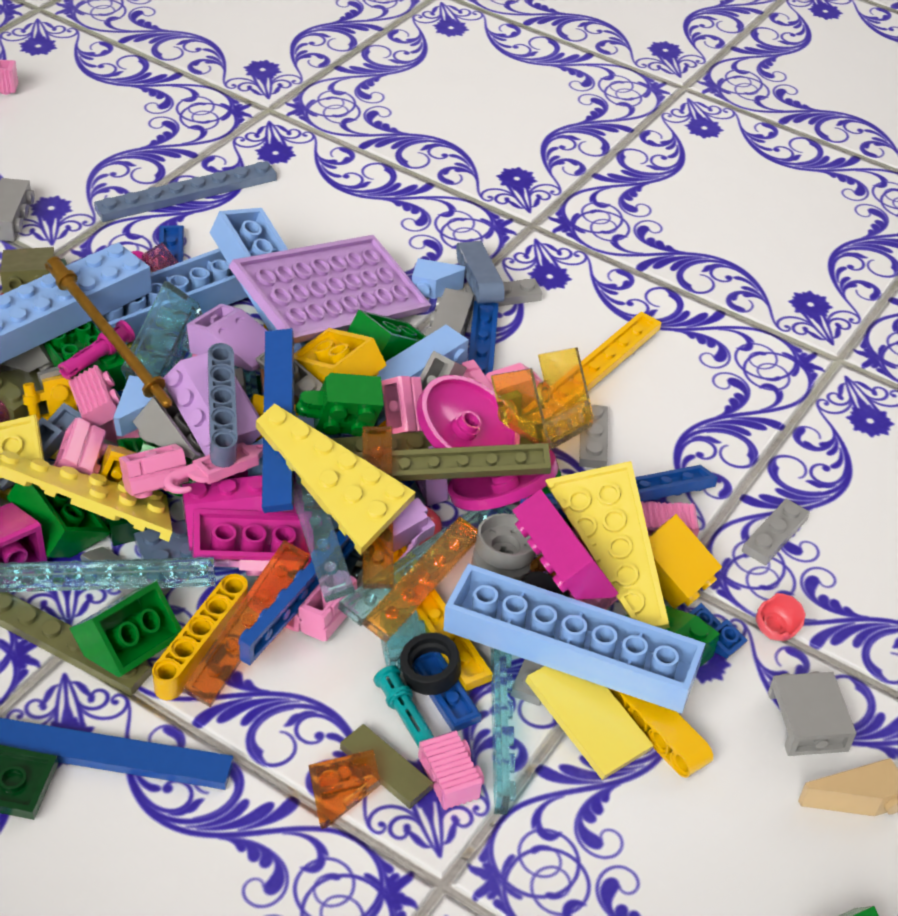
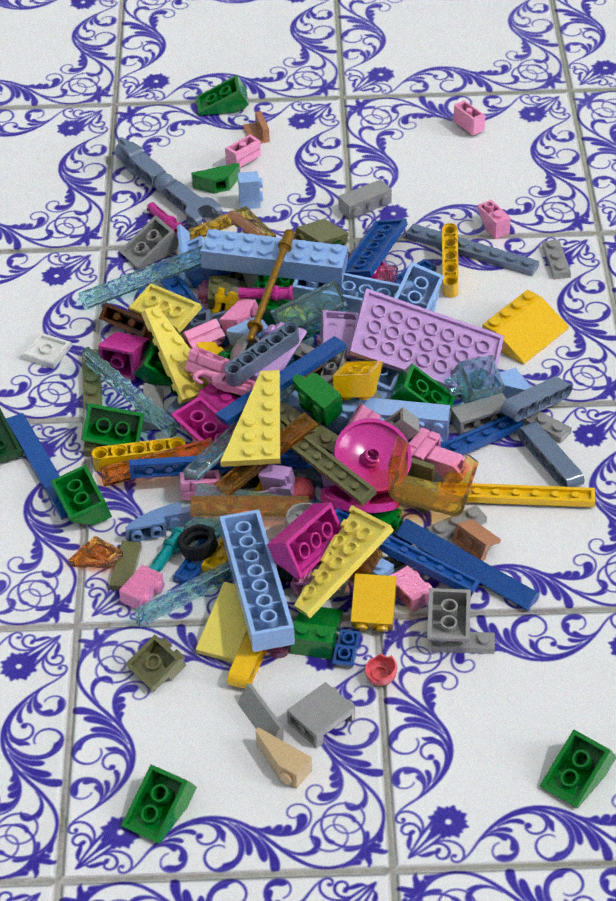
camera: 60 degrees right, 0 degrees up
none -> green slope [51,464,112,525]
none -> medium blue slope [125,502,204,542]
none -> olive plate [125,634,187,692]
none -> light grey slope [238,683,284,741]
none -> blue plate [345,219,408,278]
none -> blue tile [395,518,539,611]
none -> light grey slope [427,588,471,642]
none -> yellow beam [442,223,459,298]
none -> clear light blue hinge [445,355,505,404]
none -> nougat panel [451,519,501,561]
none -> bright pink slope [477,200,511,239]
none -> yellow slope [482,289,569,365]
none -> sand blue beam [517,421,585,487]
none -> light grey plate [542,240,571,279]

